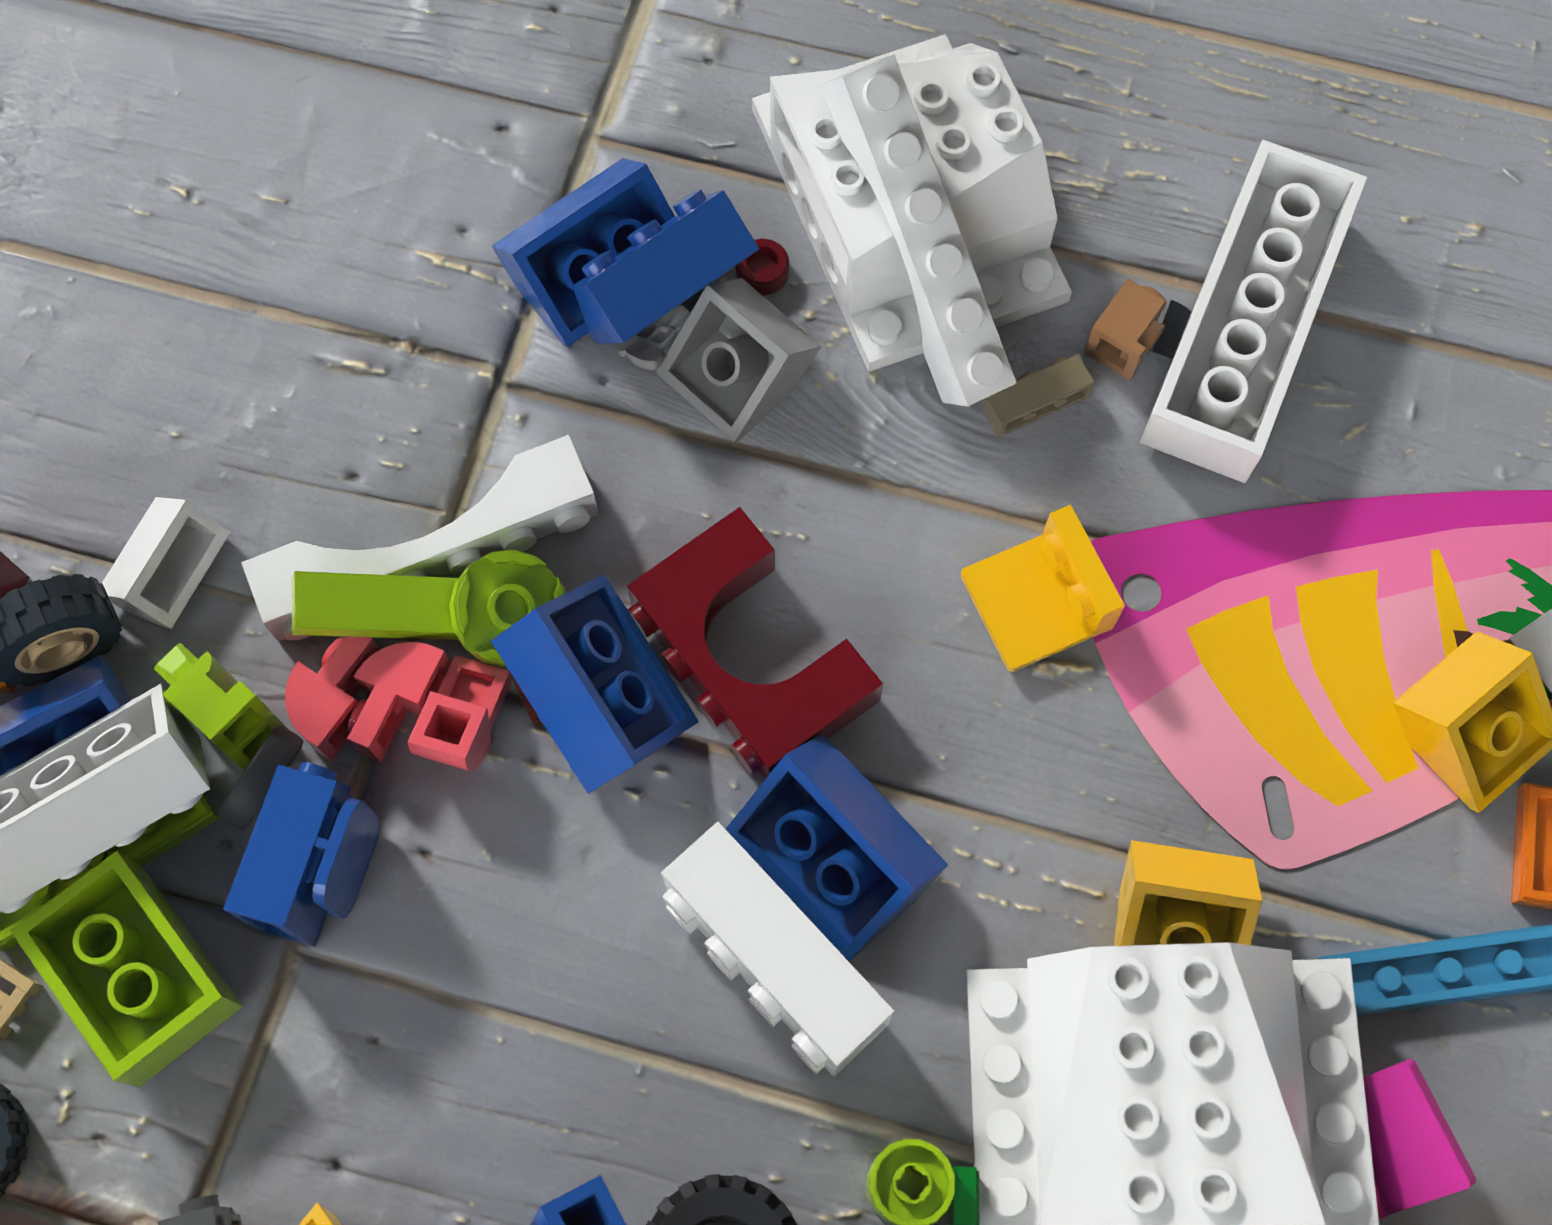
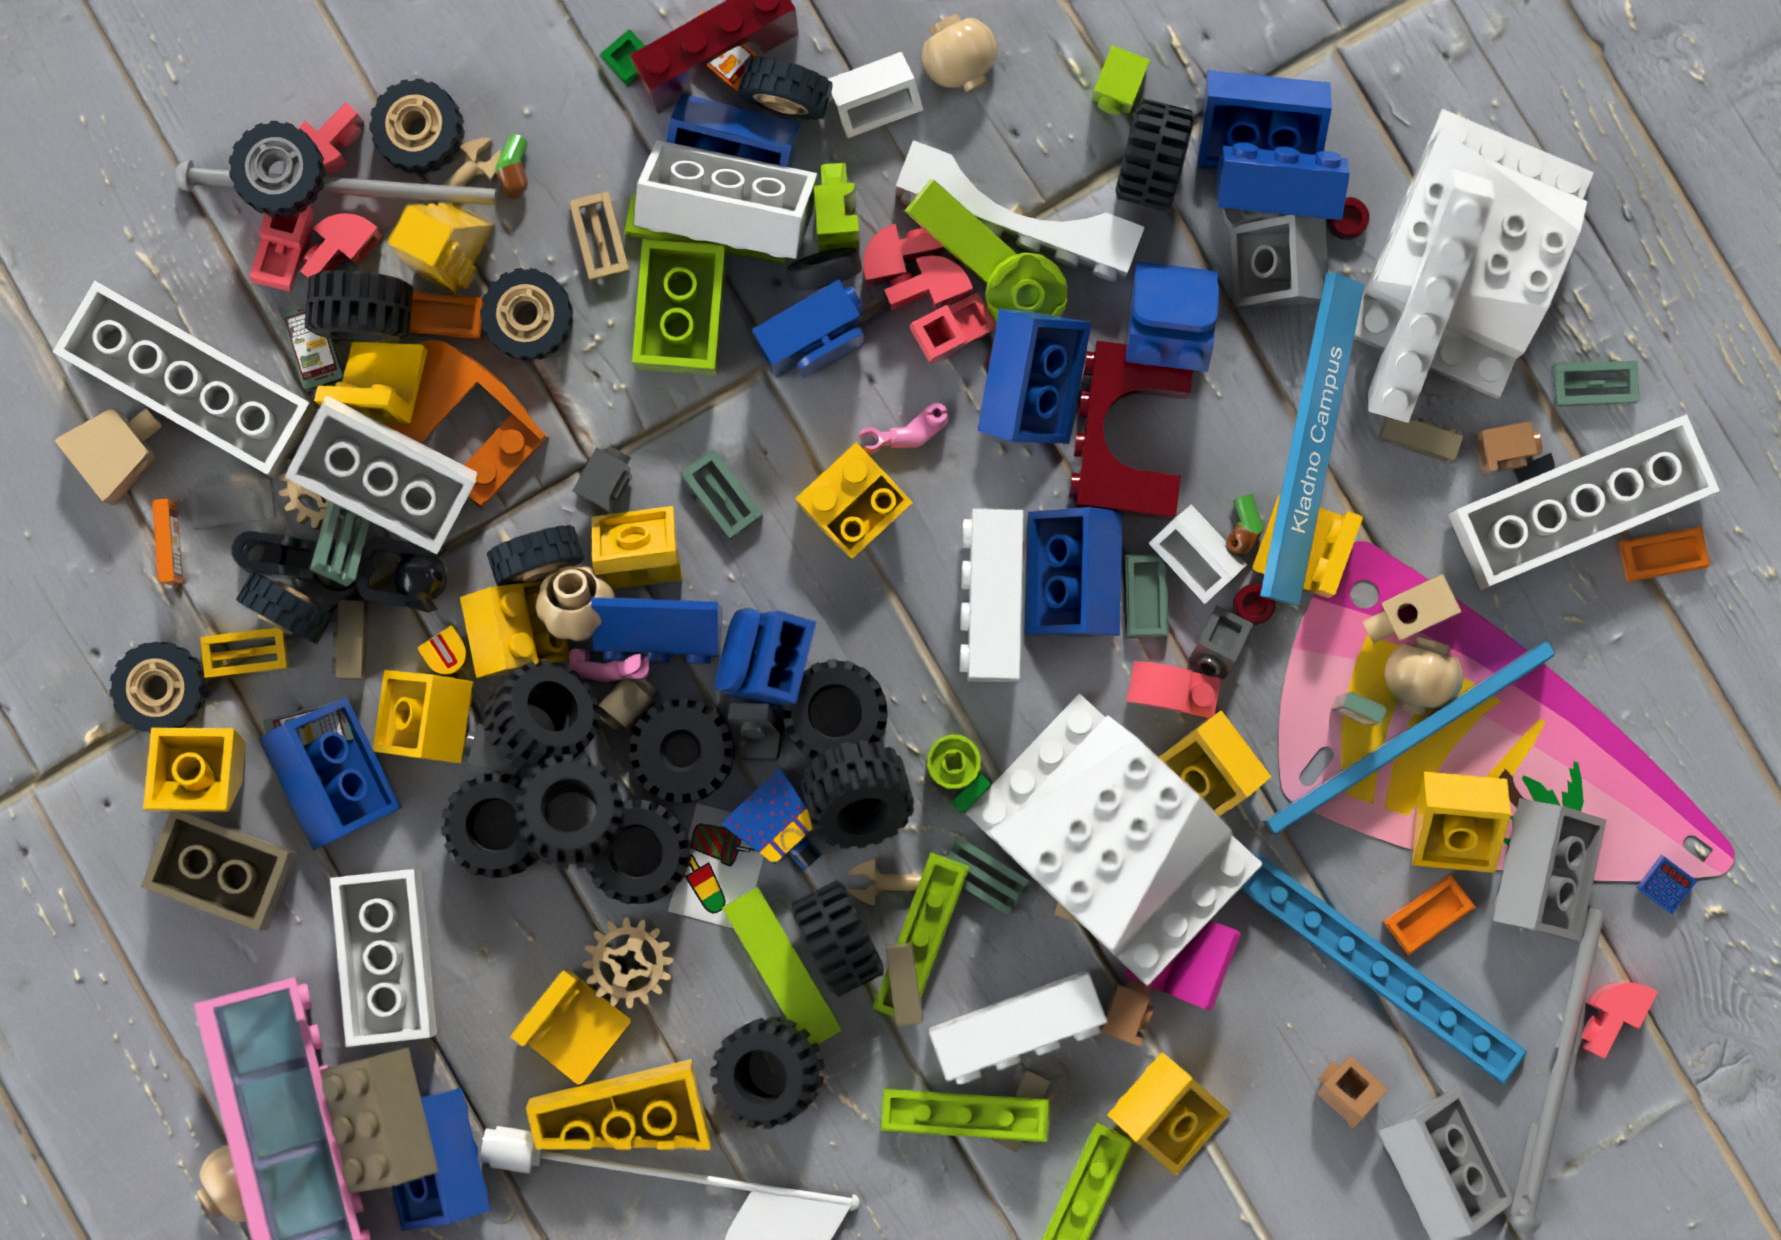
camera: 45 degrees right, 15 degrees up
none -> sand green tile [681,449,763,540]
none -> yellow slope [795,442,913,559]
none -> bright pink arm [858,403,948,455]
none -> tan plant [921,13,998,93]
none -> lime brick [1091,45,1150,115]
none -> black tyre [1115,98,1194,211]
none -> sand green tile [1124,554,1169,638]
none -> blue brick [1125,261,1219,372]
none -> coral brick [1126,661,1221,719]
none -> white brick [1148,504,1247,604]
none -> dark grey bracket [1188,605,1253,679]
none -> arm [1226,494,1263,555]
none -> dark red tile [1233,584,1276,626]
none -> dark azure tile [1260,273,1365,606]
none -> dark azure tile [1262,641,1555,834]
none -> sand green tile [1331,692,1387,727]
none -> tan torso [1362,574,1461,644]
none -> tan plant [1384,637,1464,716]
none -> sand green tile [1552,361,1640,407]
none -> orange tile [1618,526,1710,583]

